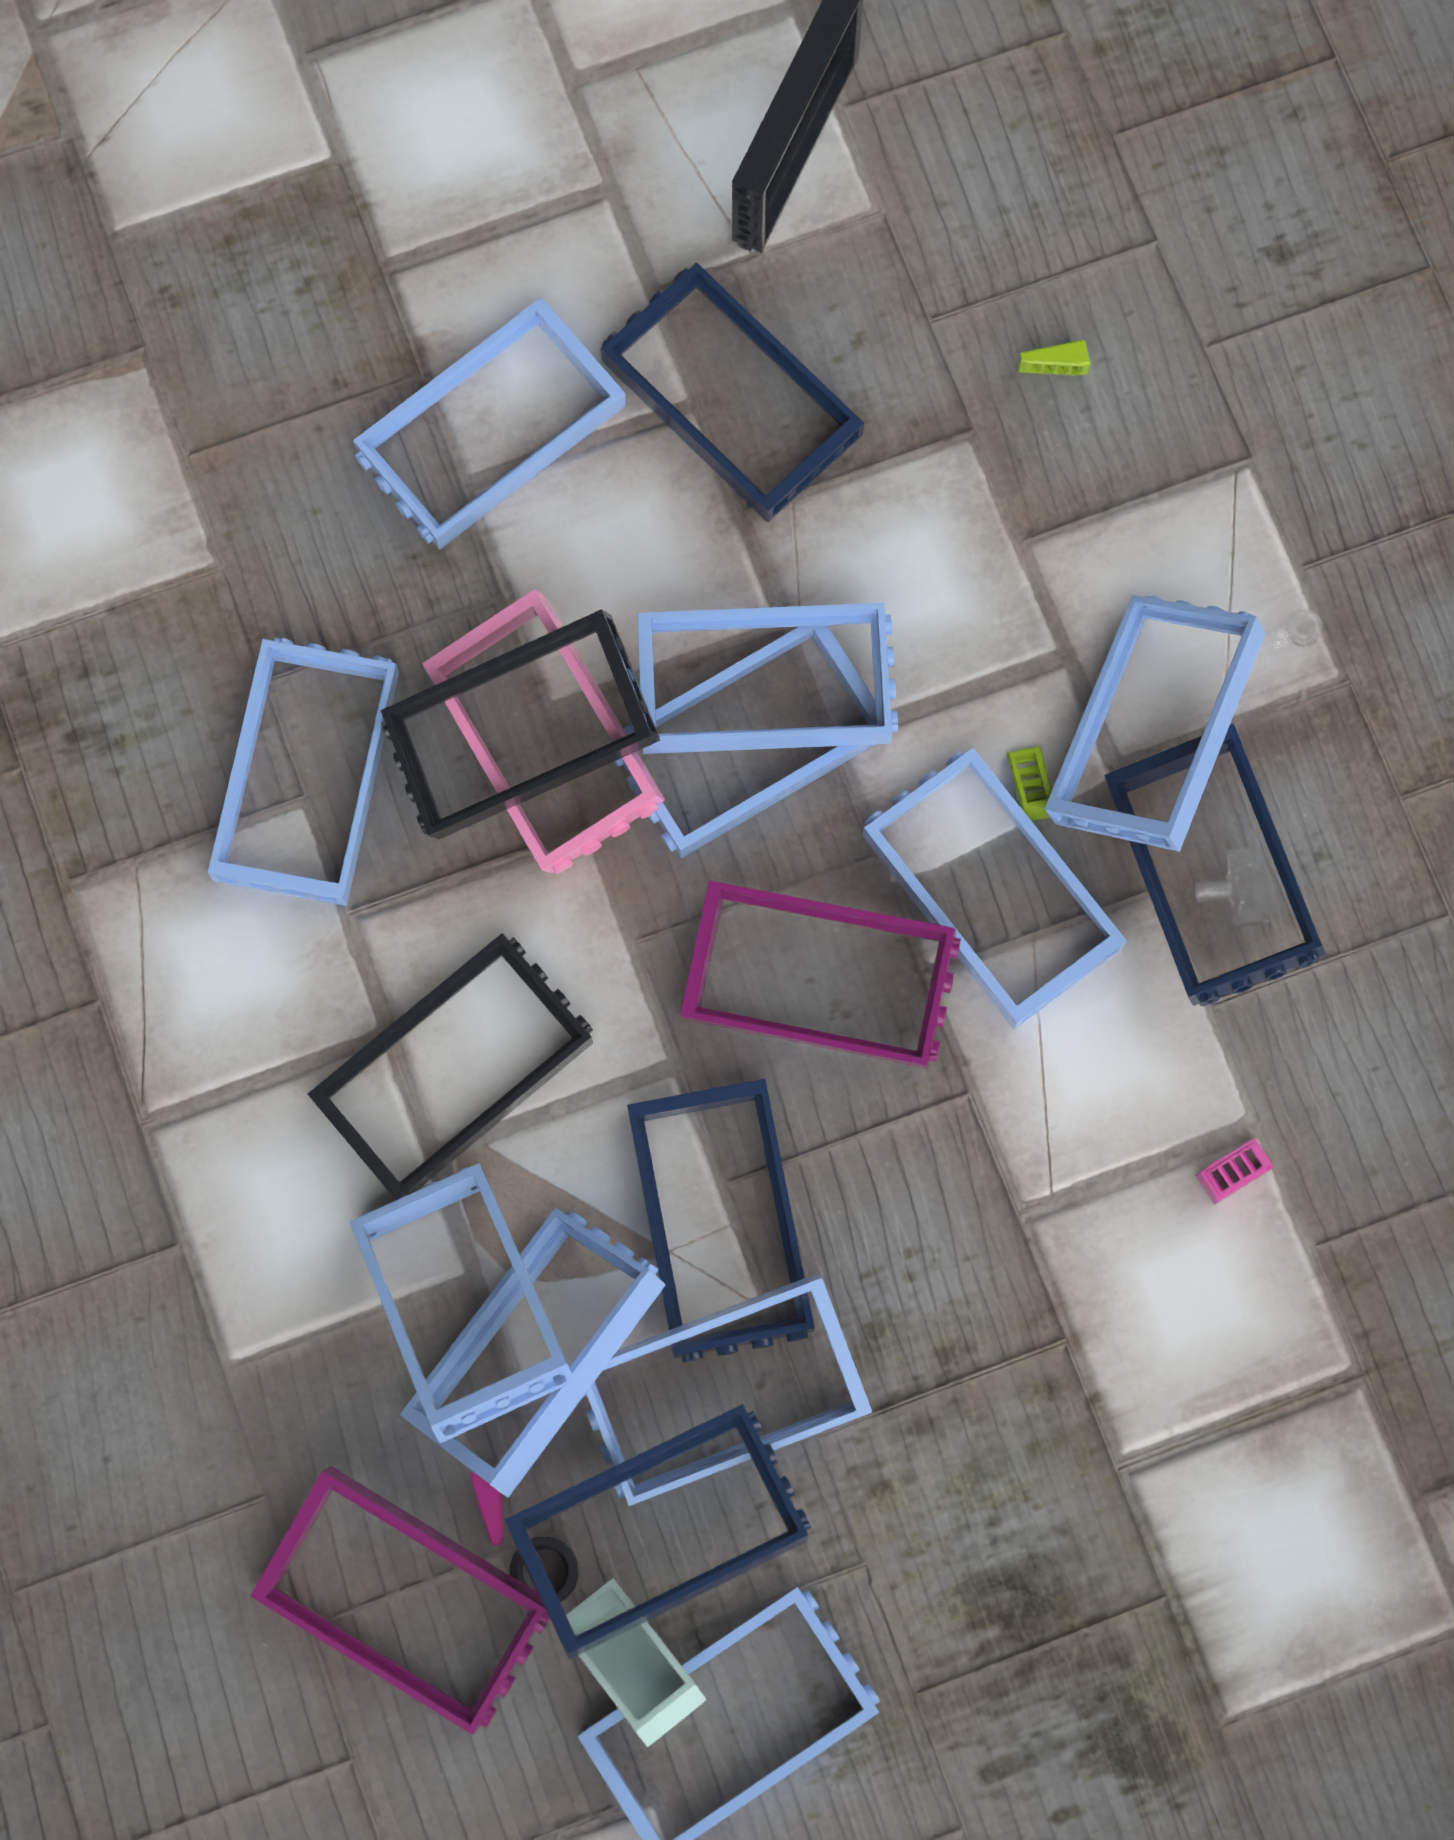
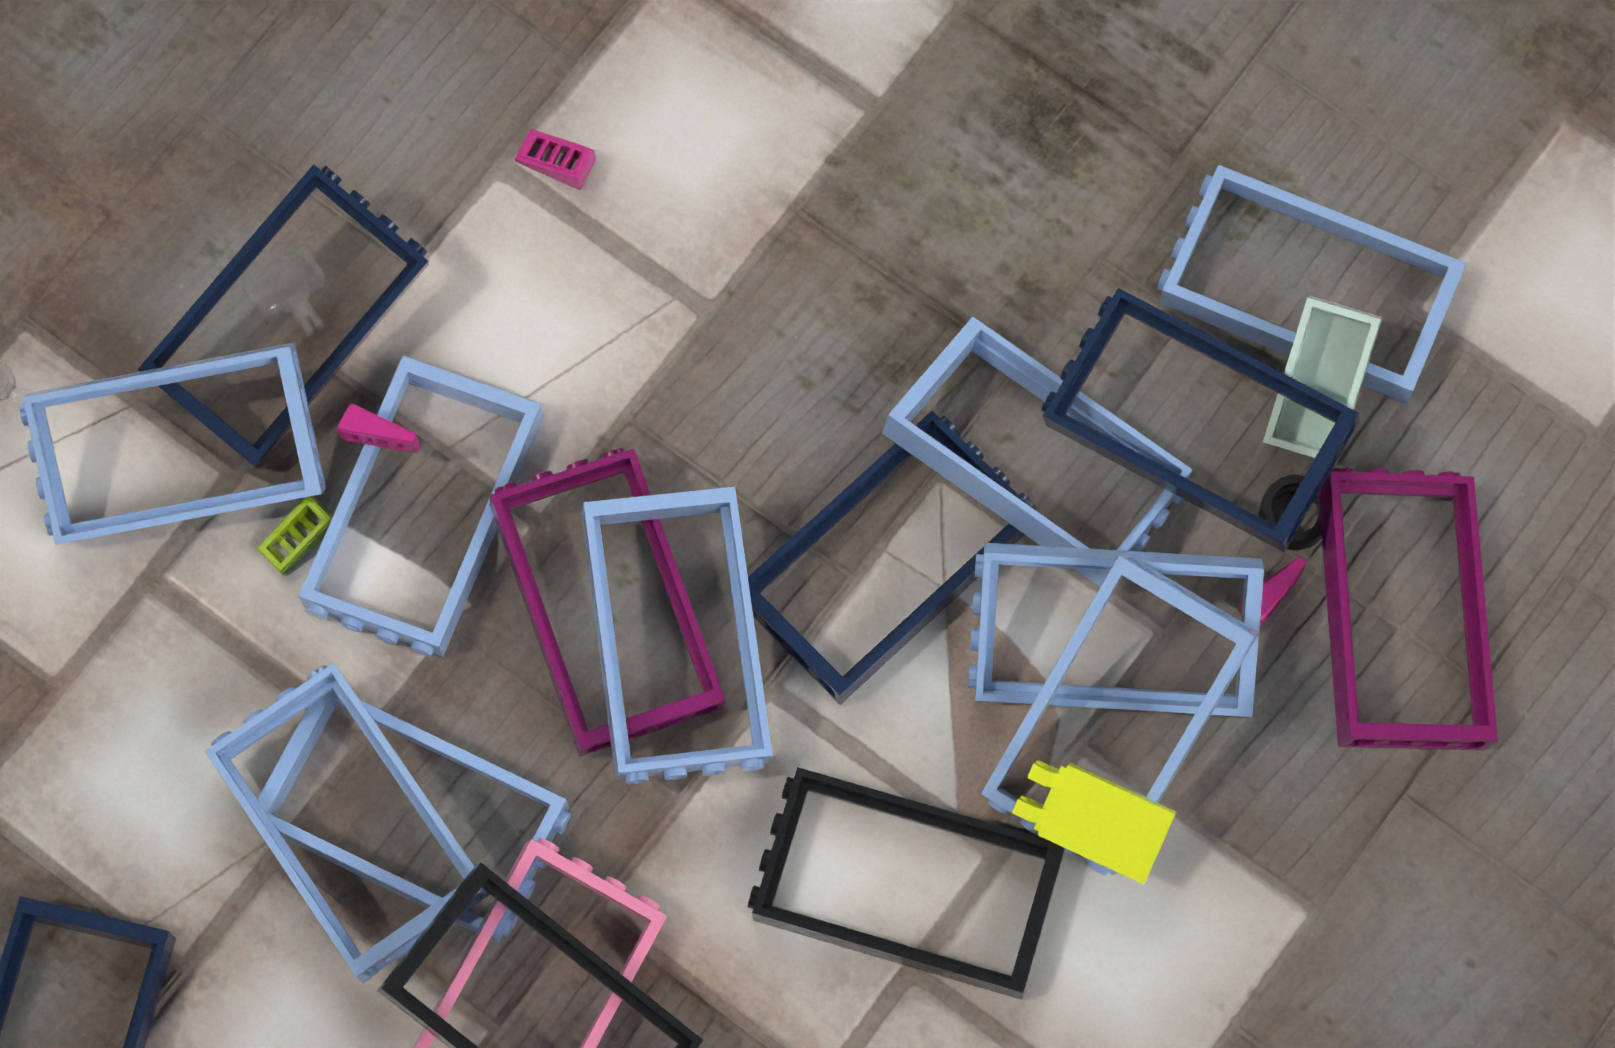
camera: 120 degrees left, 5 degrees down
none -> dark pink slope [337,404,421,454]
none -> light blue door [581,487,773,785]
none -> neon yellow tile [1012,760,1177,885]

